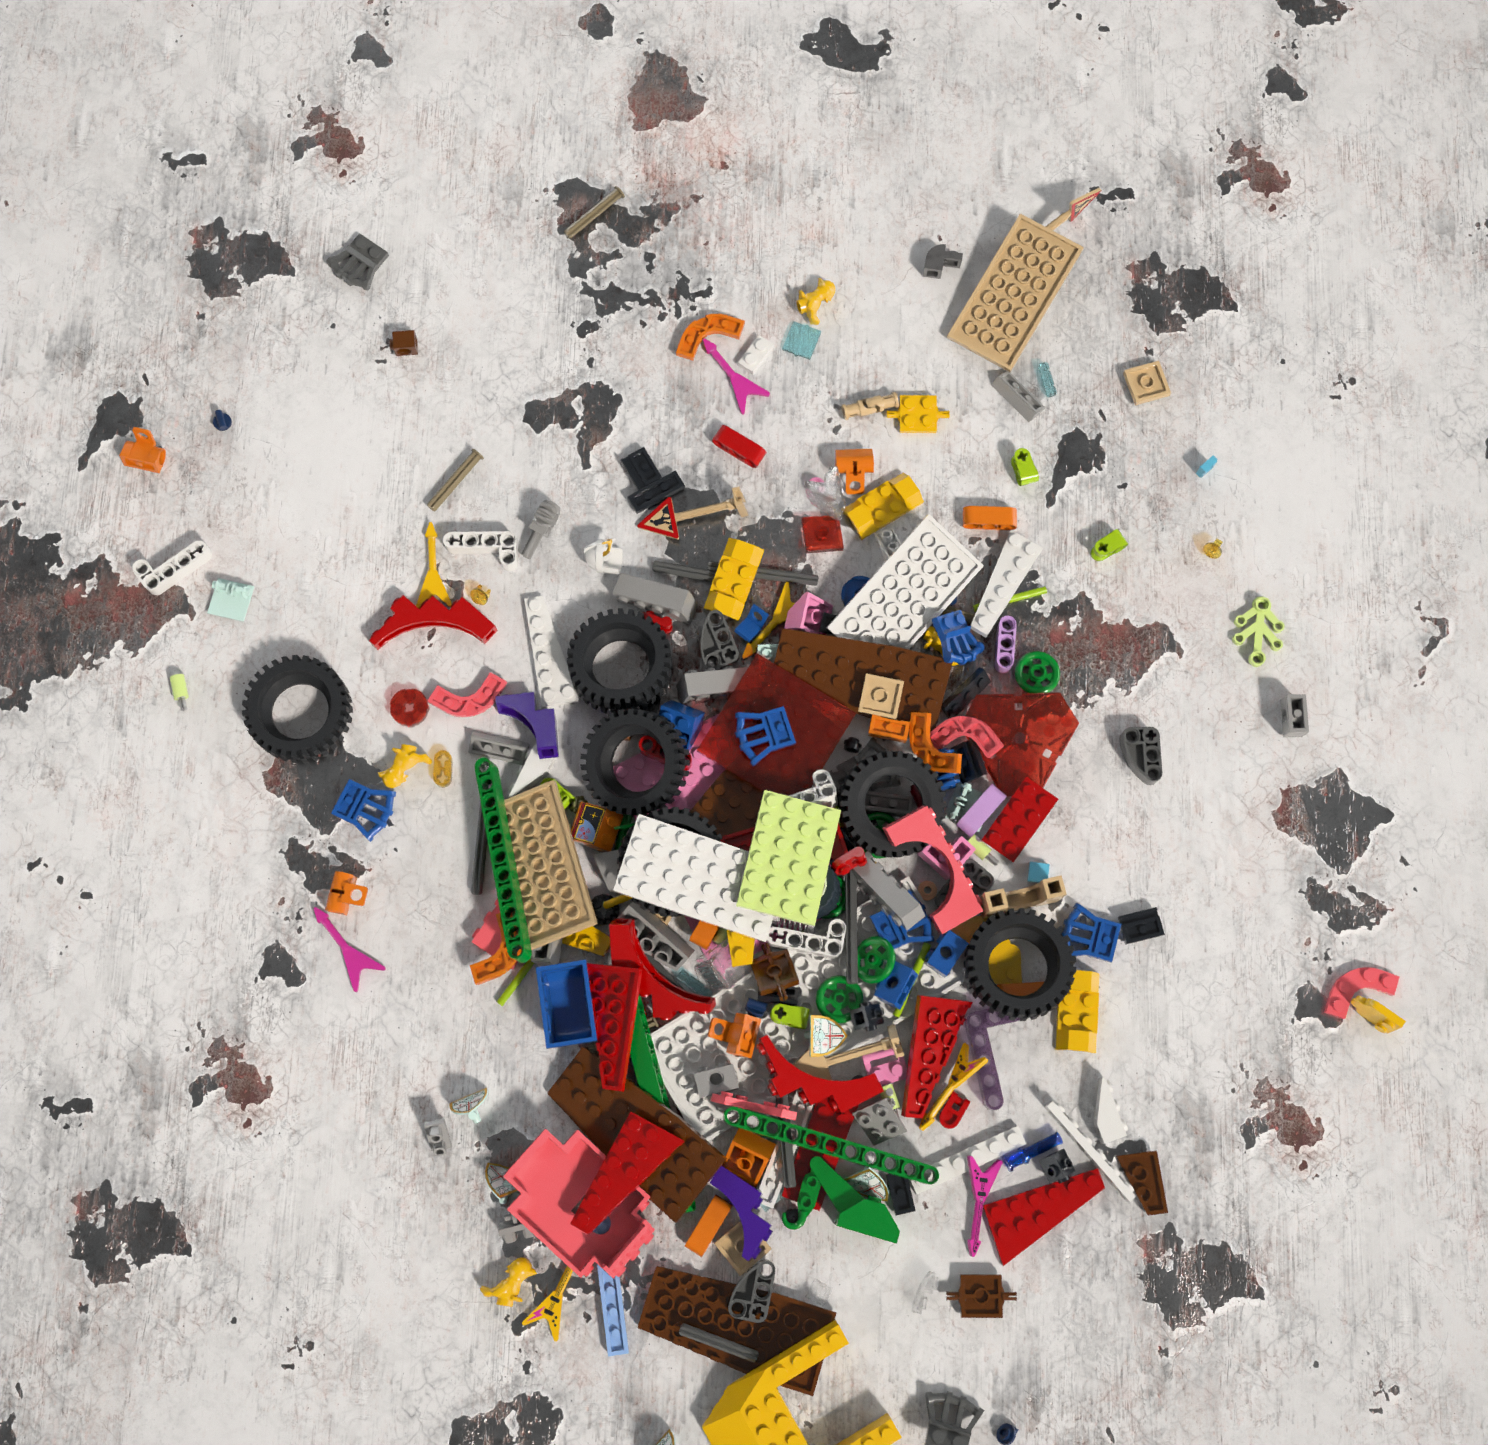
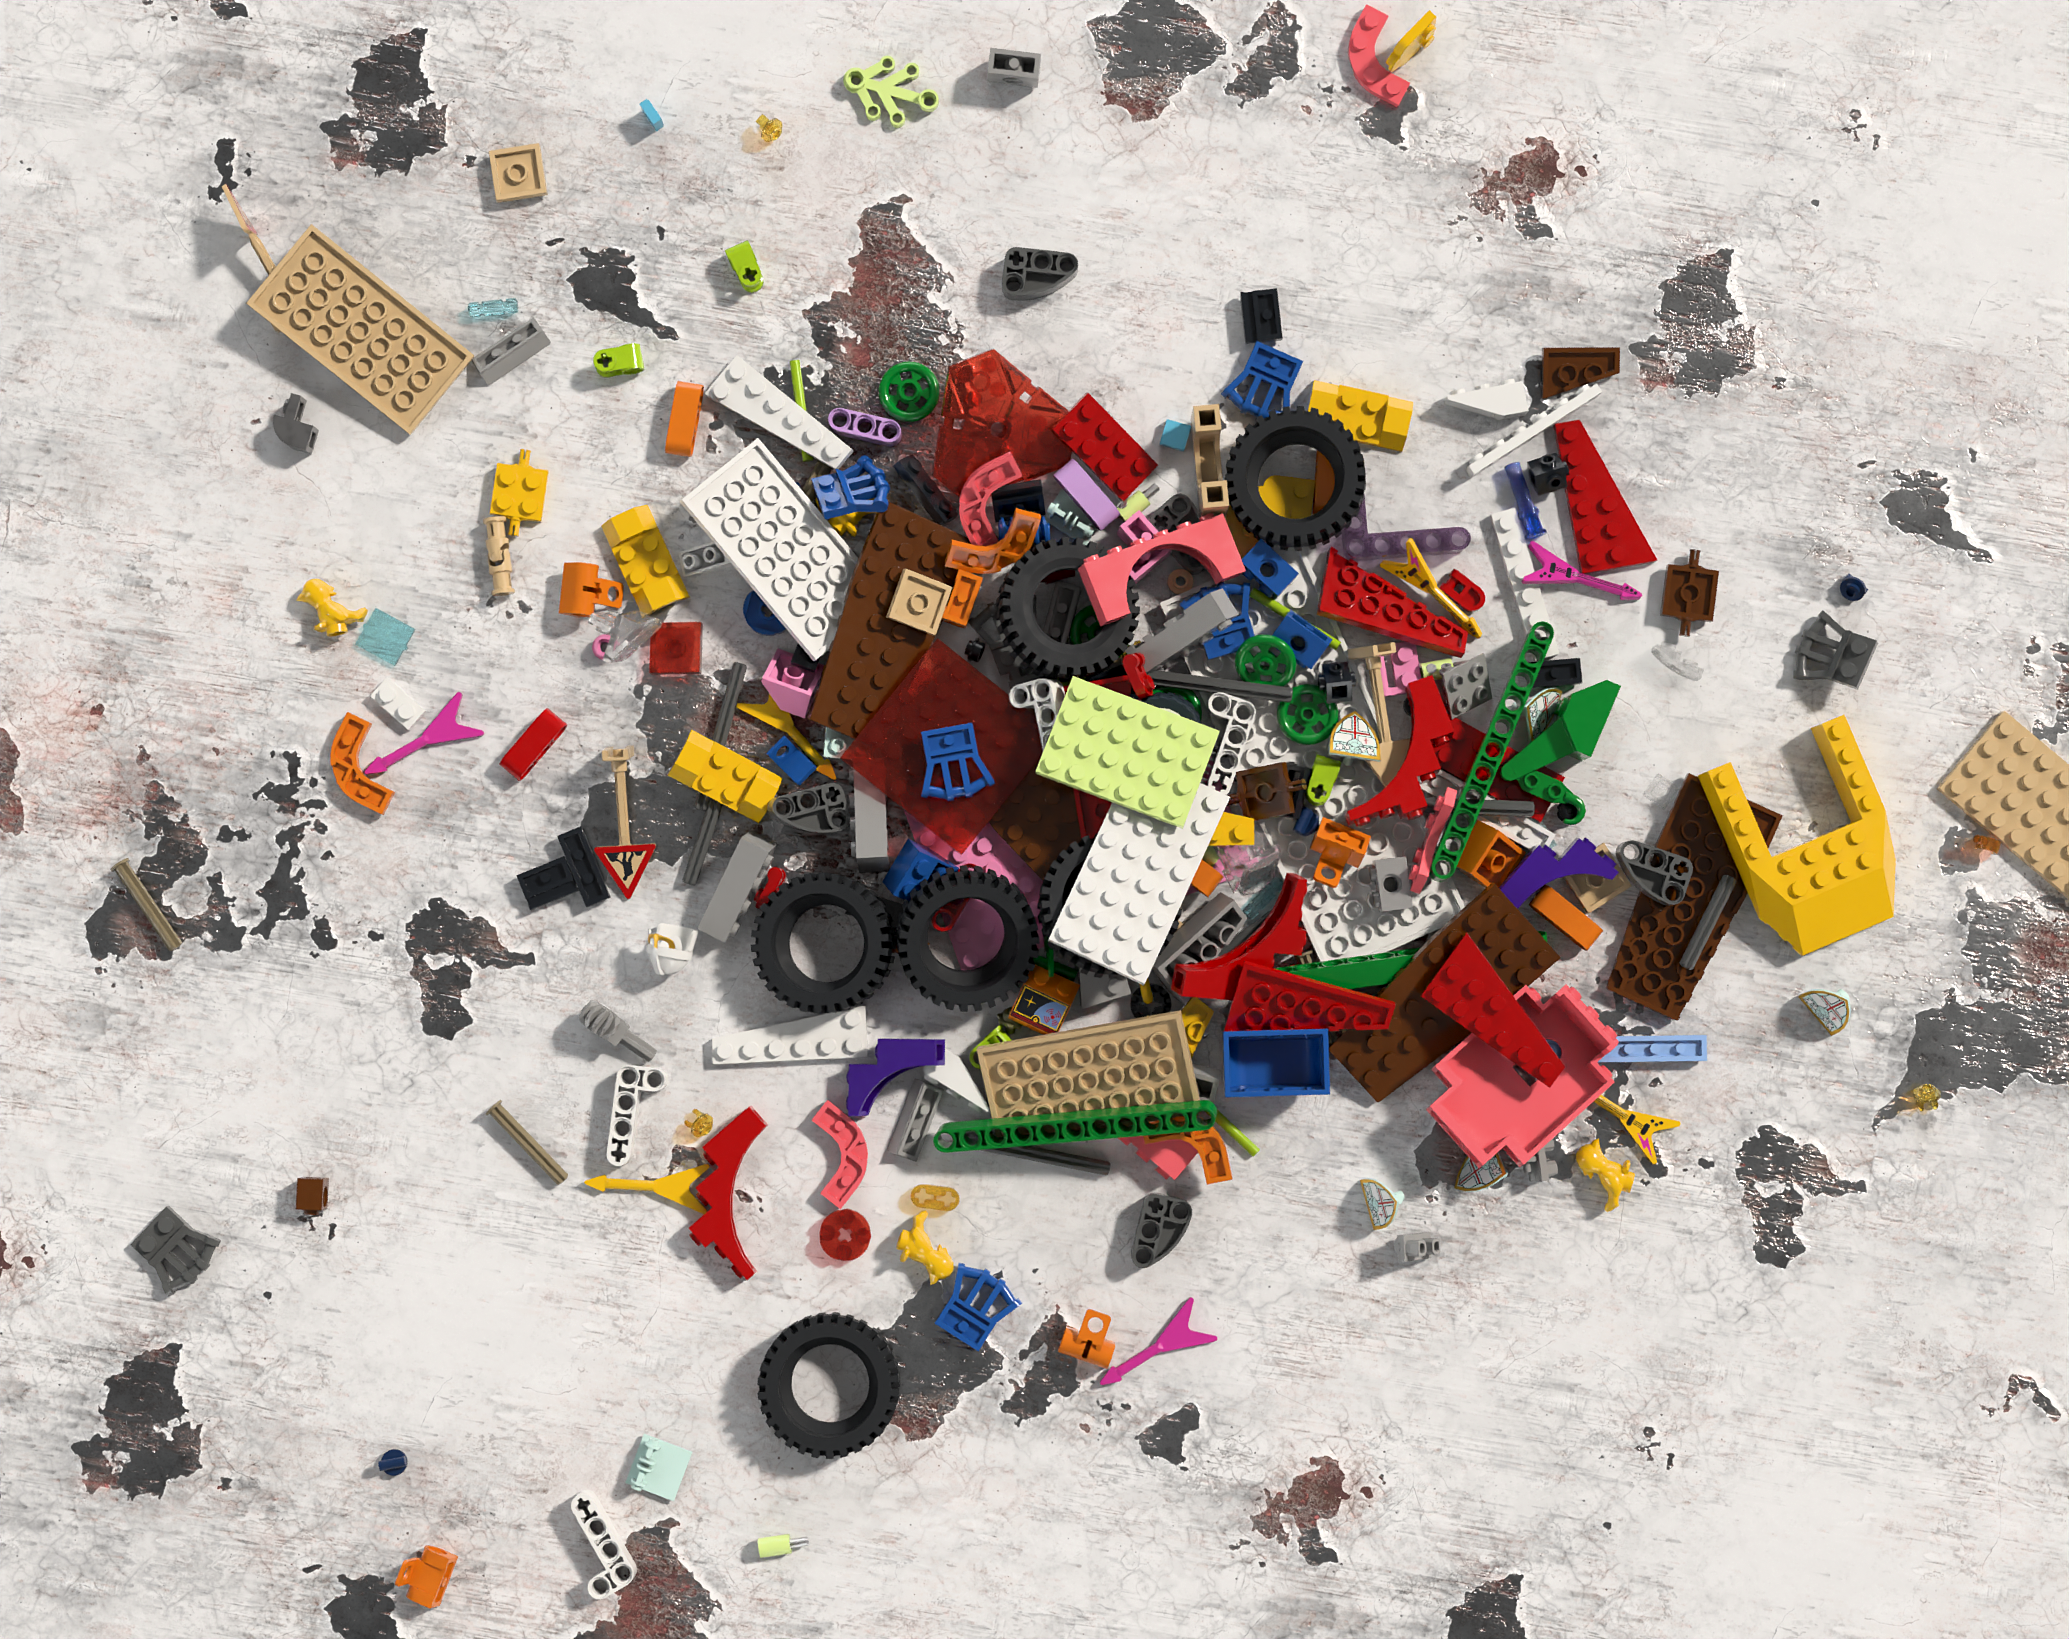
camera: 85 degrees left, 10 degrees up
none -> dark grey beam [1131,1193,1192,1268]

